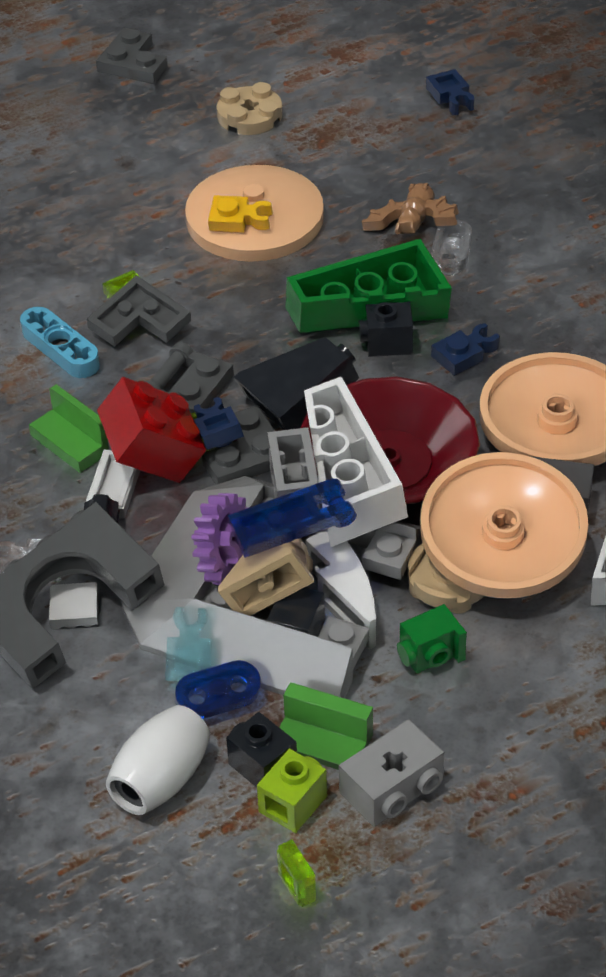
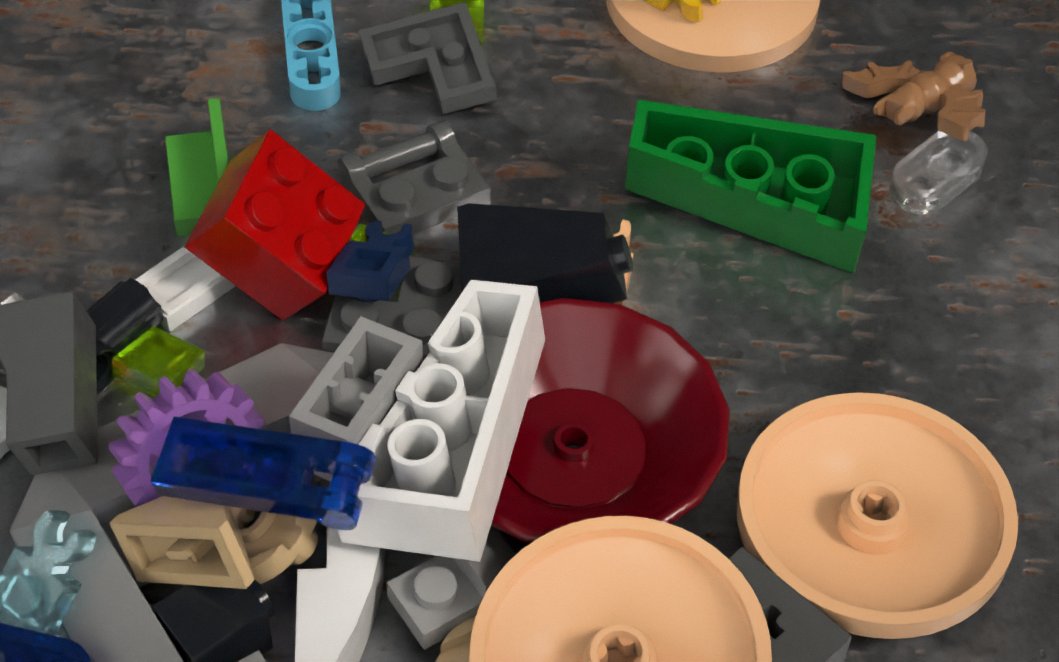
camera: 30 degrees right, 5 degrees up
black brick [359,302,413,357] -> none
dark blue plate [431,323,500,376] -> none
none -> clear neon green tile [112,326,205,397]

